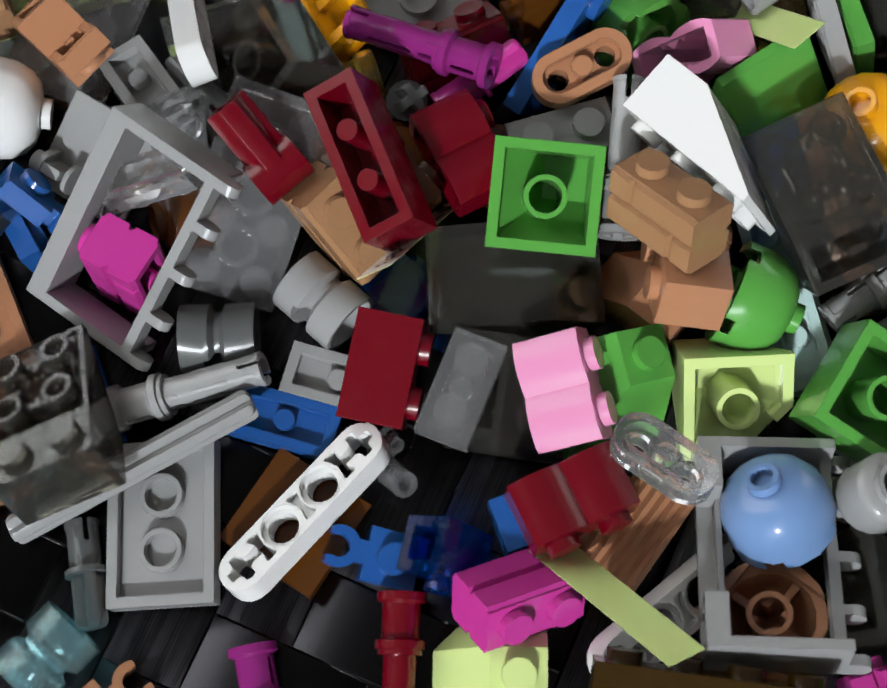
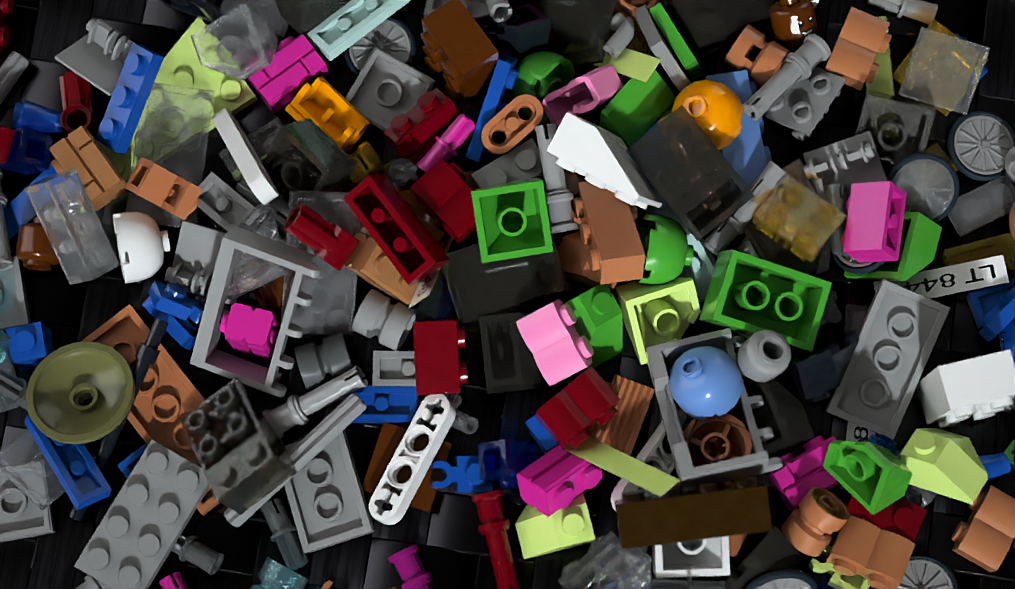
camera: 15 degrees left, 5 degrees up
magenta pin [342,5,503,90] -> none
clear plate [414,327,508,453] -> none
medium nougat brick [606,147,734,274] -> none
clear plate [609,412,719,505] -> none

